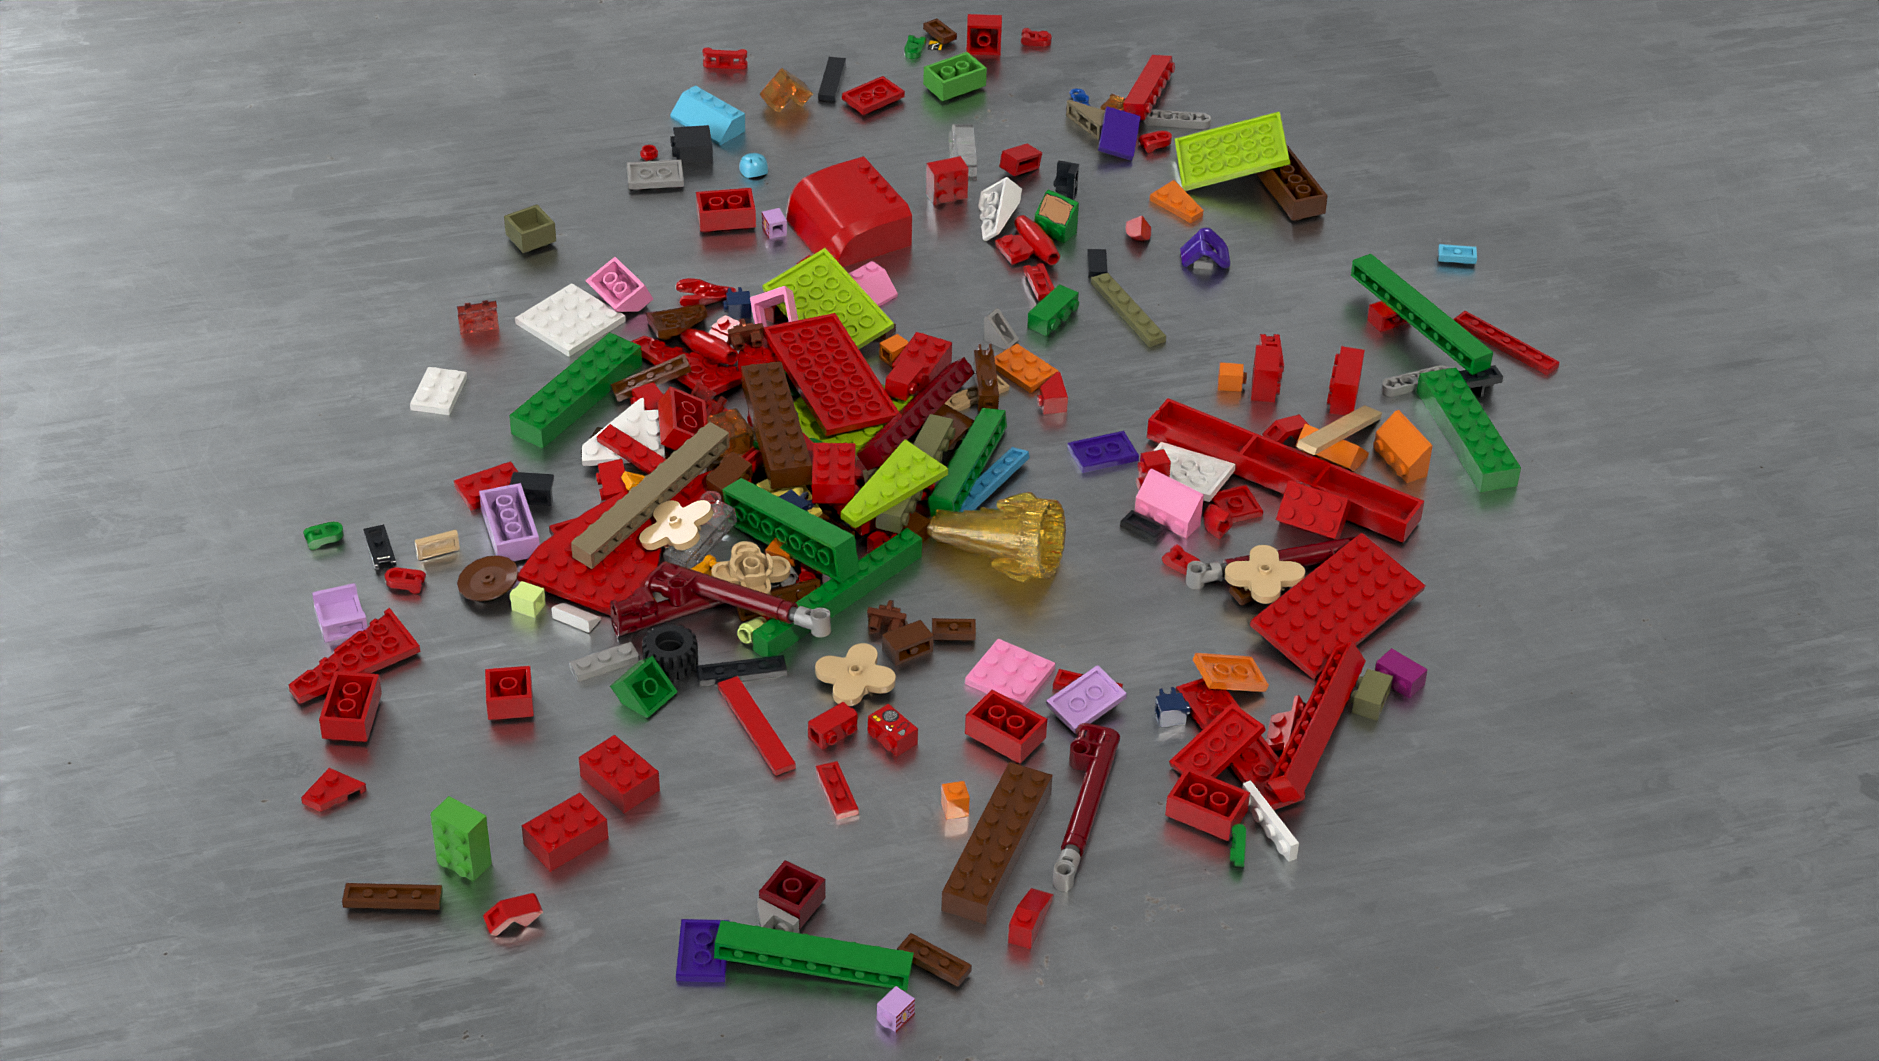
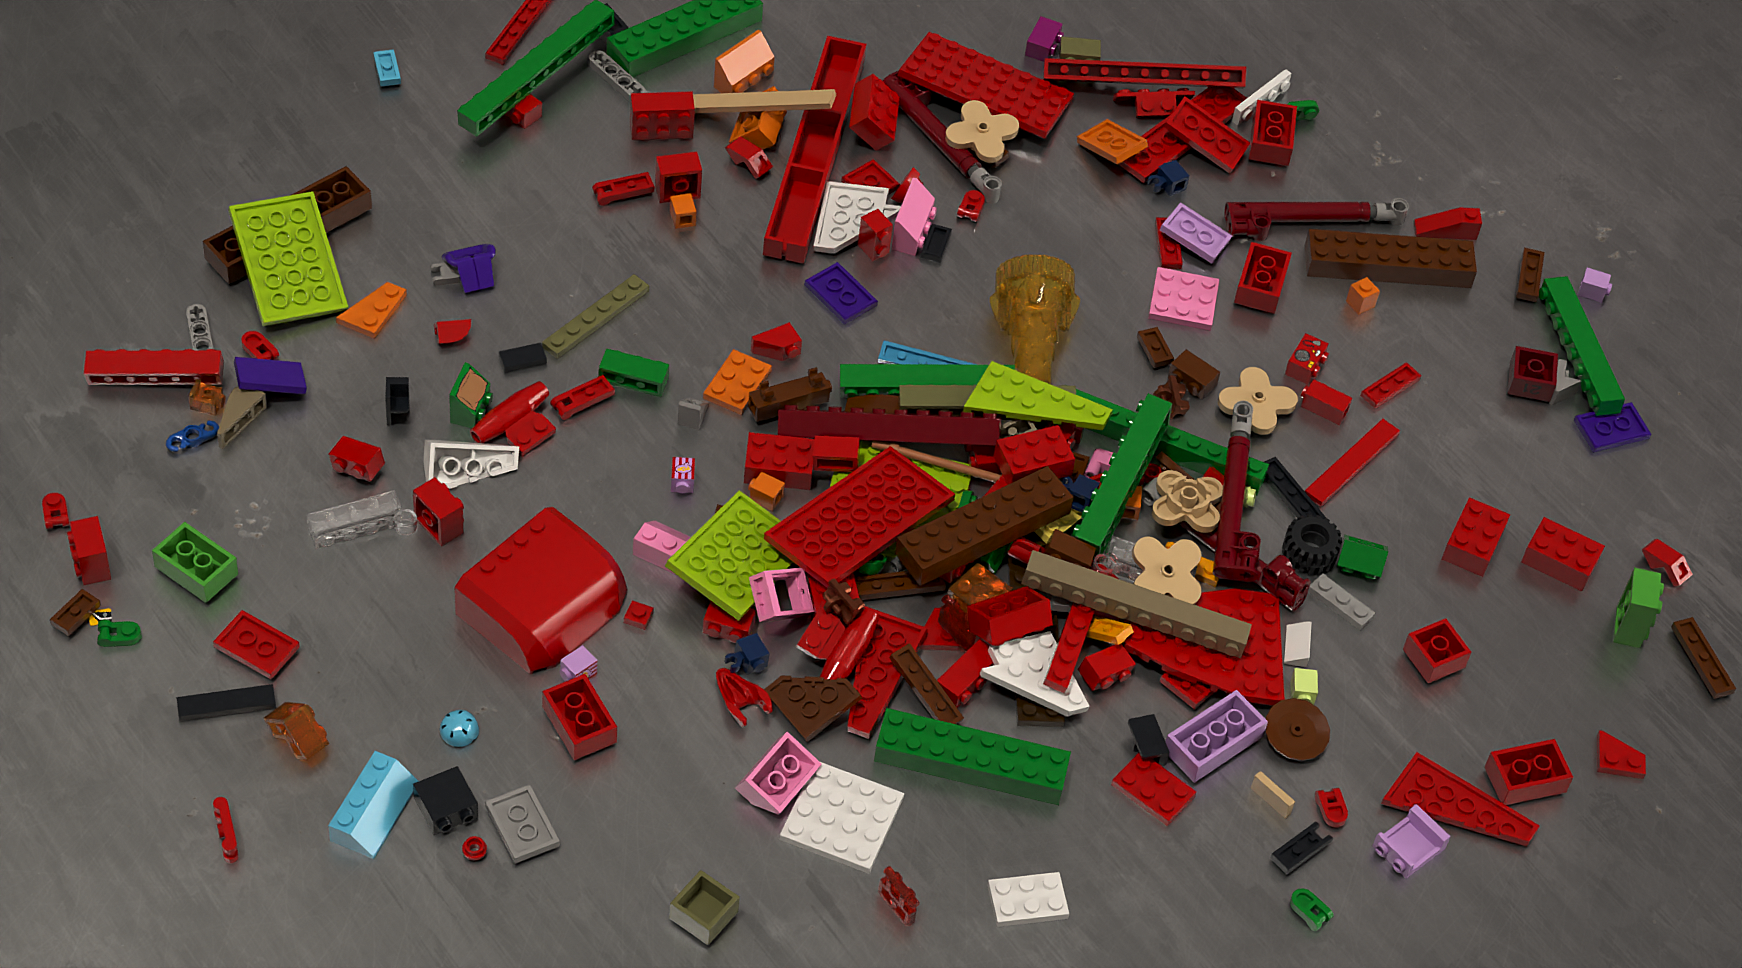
camera: 115 degrees left, 10 degrees up
none -> lavender brick [671,457,695,493]

